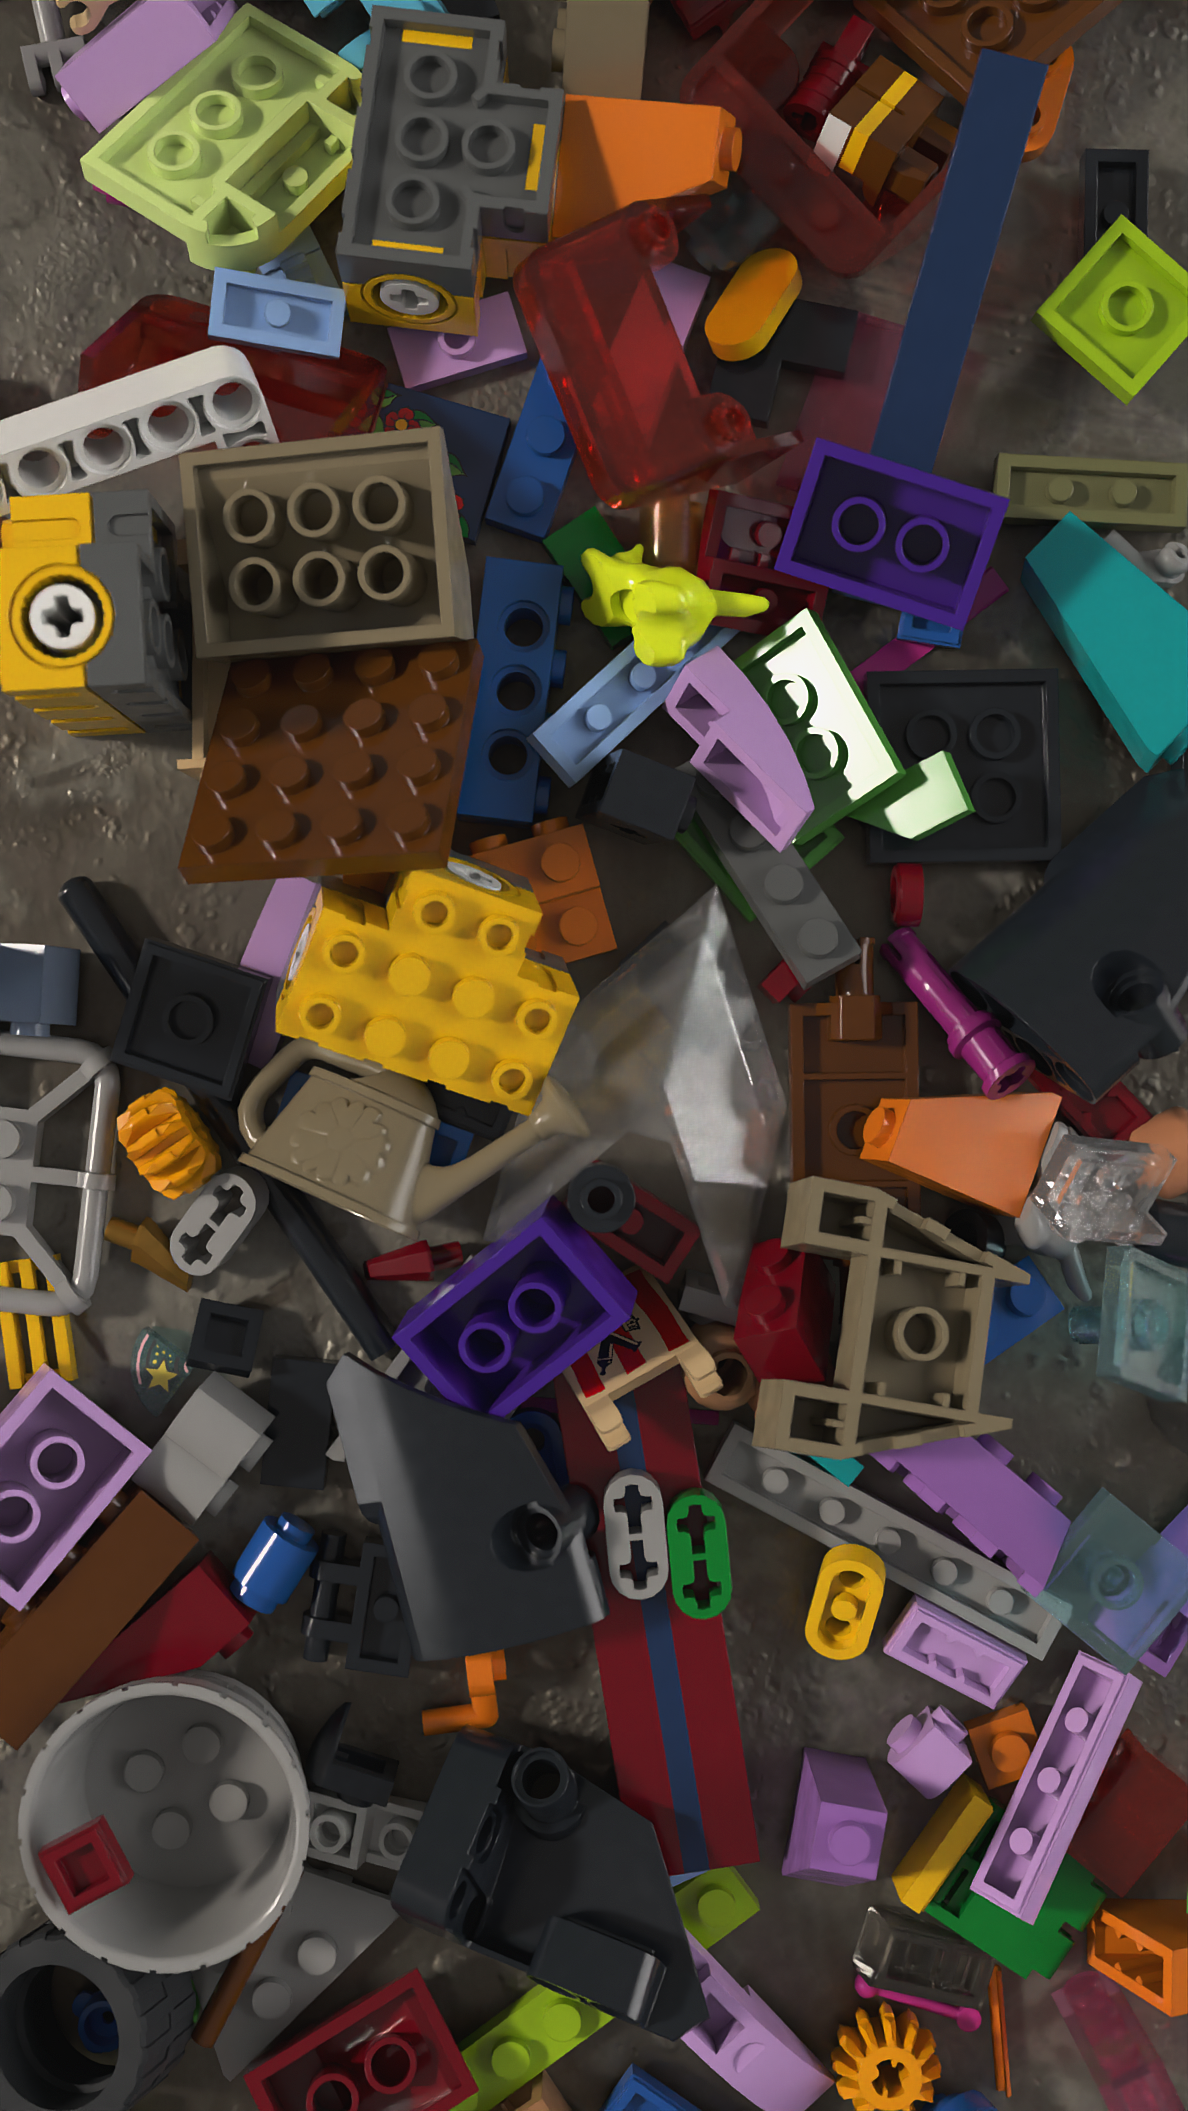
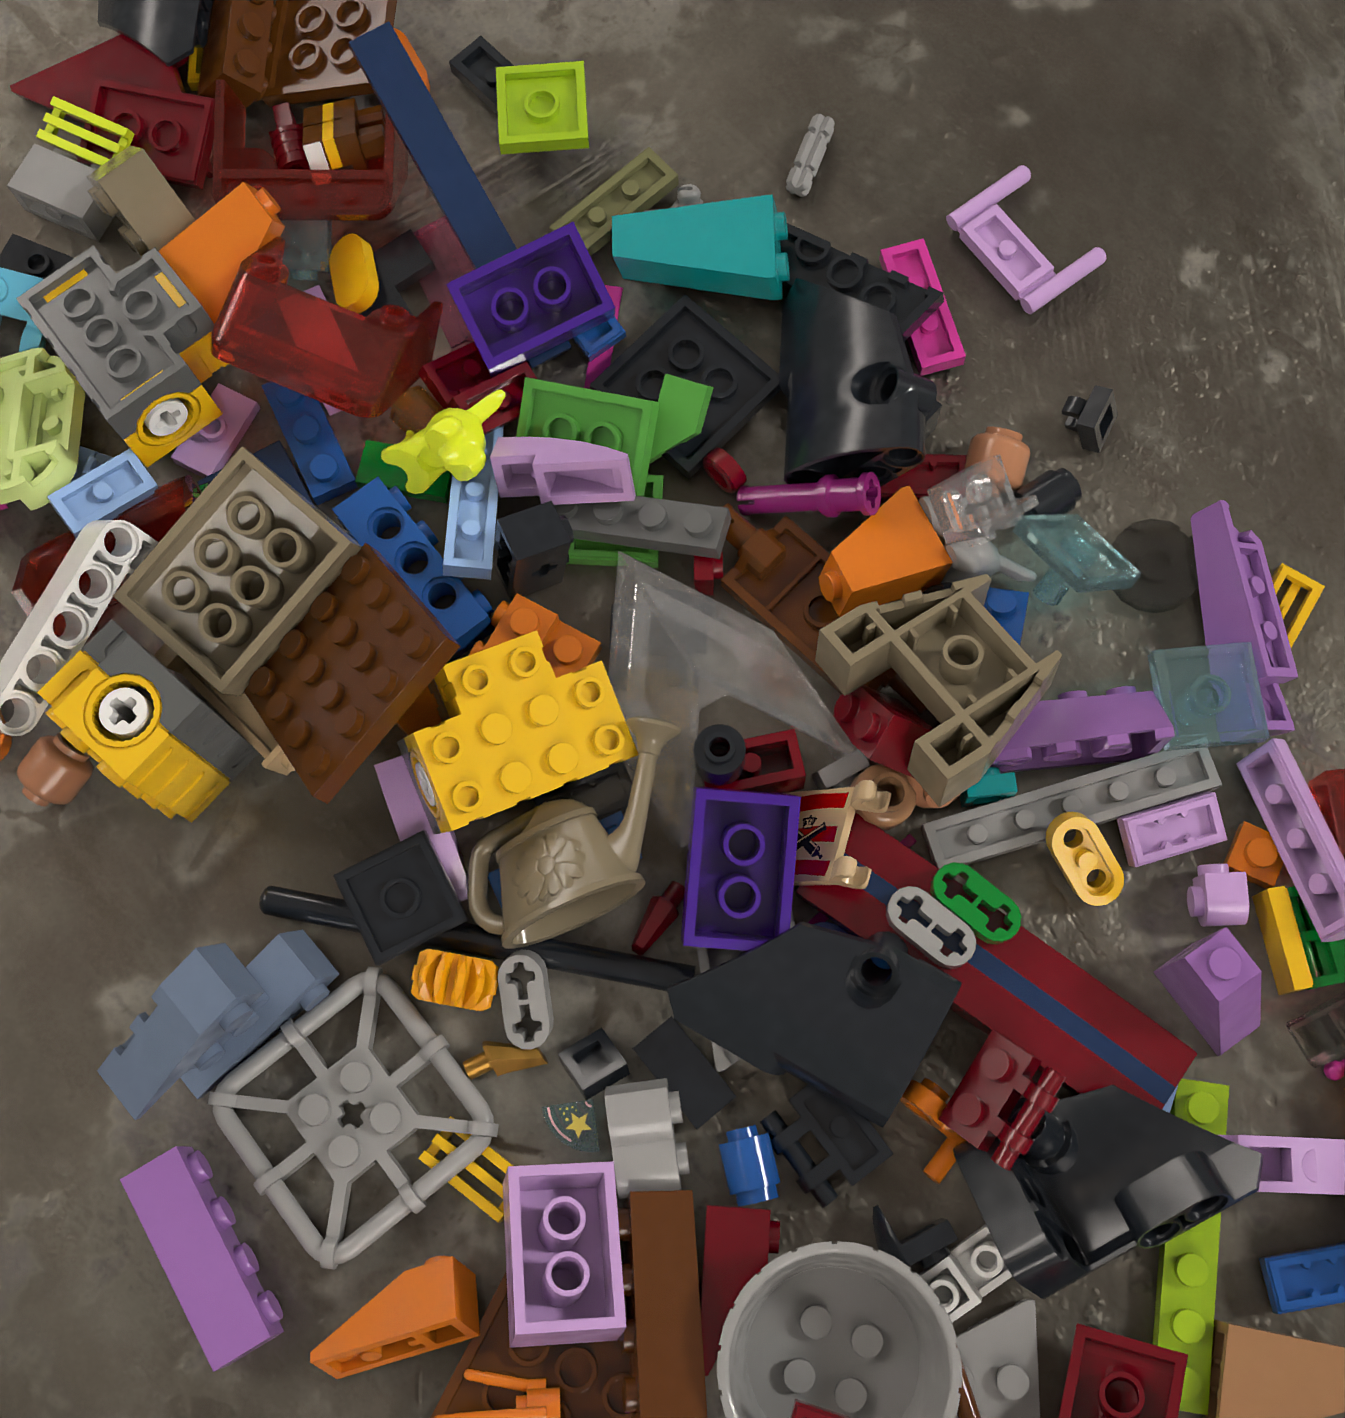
camera: 40 degrees left, 15 degrees down
none -> dark red plate [938,1030,1066,1171]

